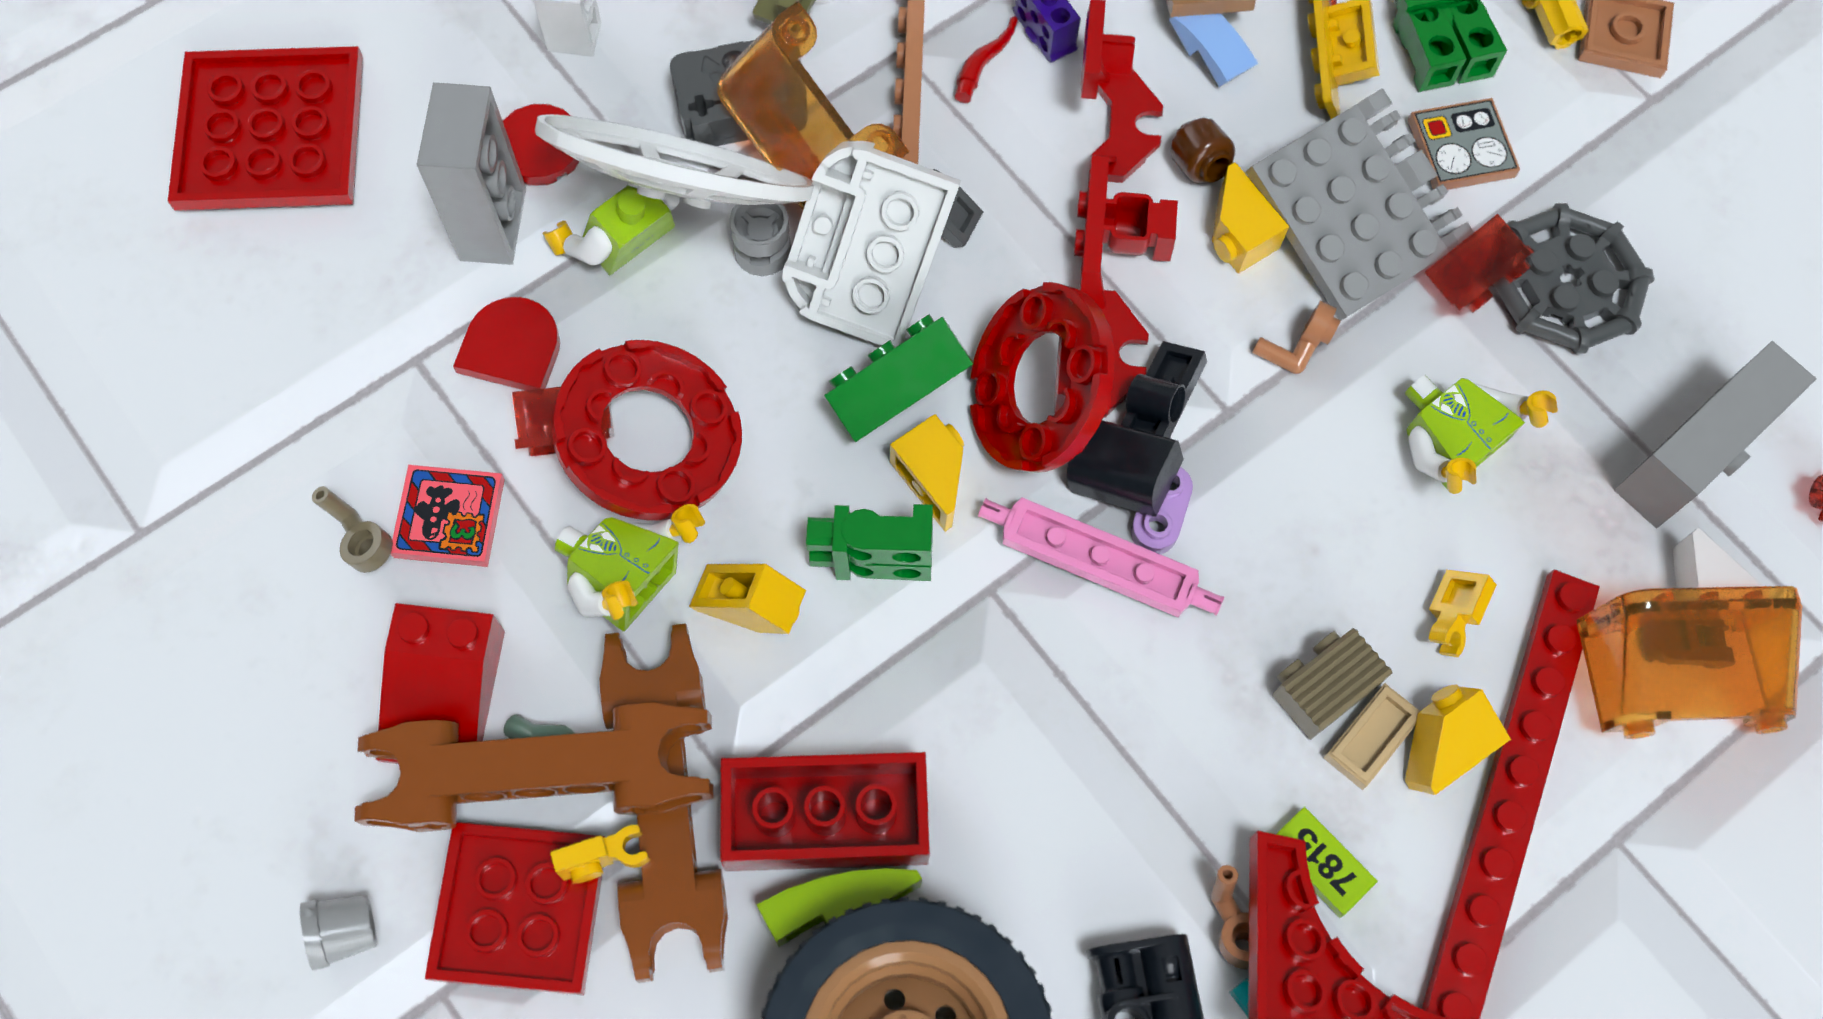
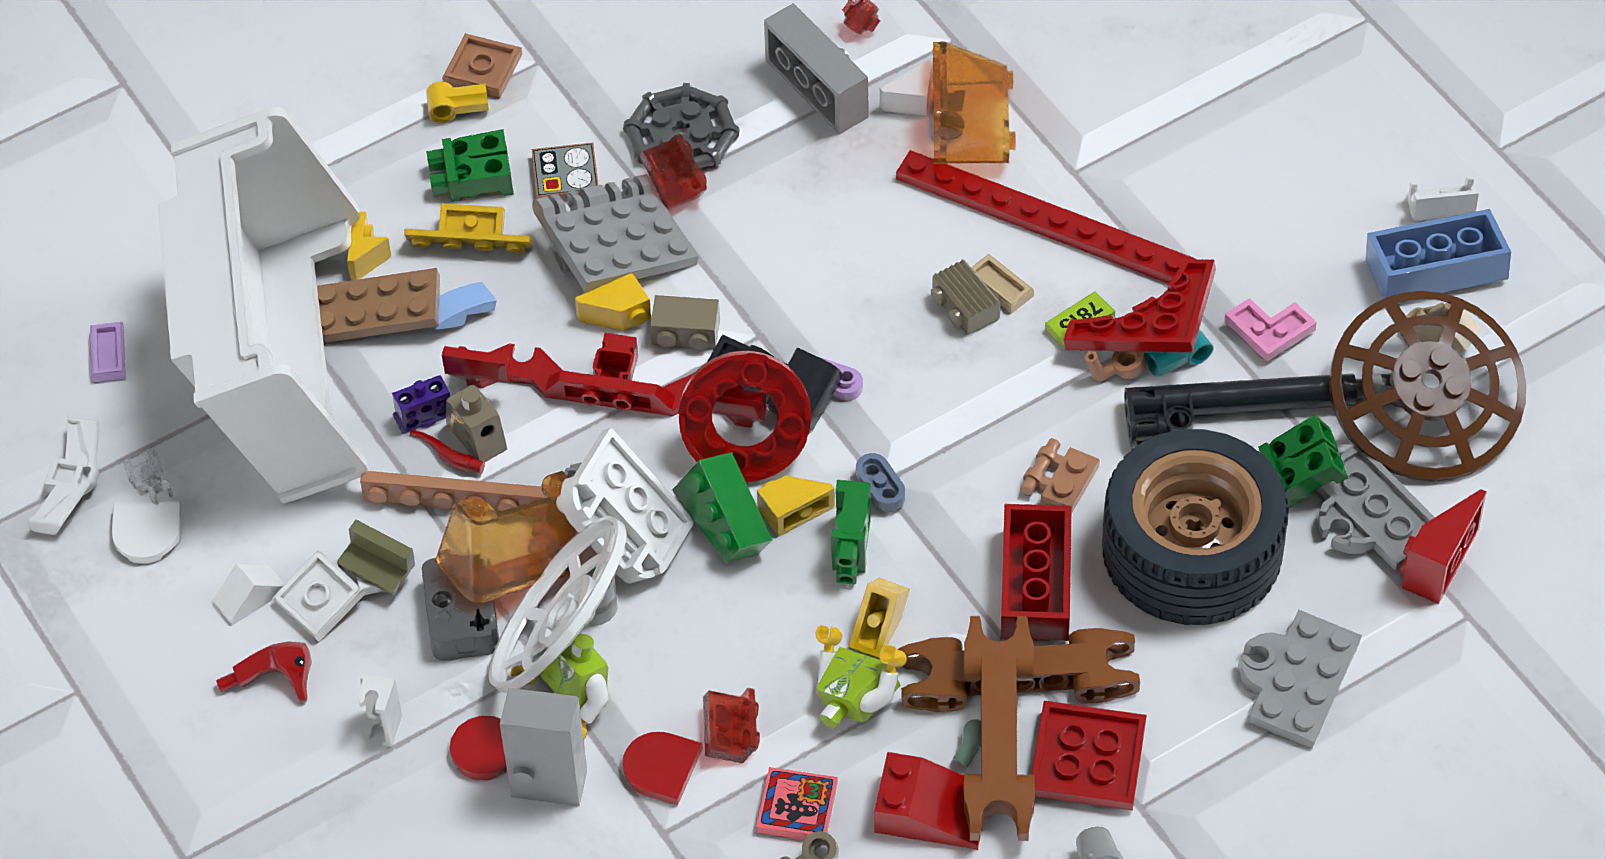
camera: 80 degrees left, 15 degrees down
yellow plate [550,825,650,884] -> none
red plate [551,340,742,520] -> none
lime slope [756,868,922,947] -> none
bright pink plate [978,498,1224,618] -> none
reddish brown head [1170,118,1236,184] -> none
nougat plate [1252,300,1341,374] -> none
torso [1404,375,1558,494] -> none
yellow slope [1405,684,1511,795] -> none
yellow plate [1428,569,1497,657] -> none
none -> dark tan torso [446,385,508,462]
none -> dark tan piece [650,295,720,350]
none -> sand blue plate [856,453,905,511]
none -> nougat plate [1020,438,1100,512]

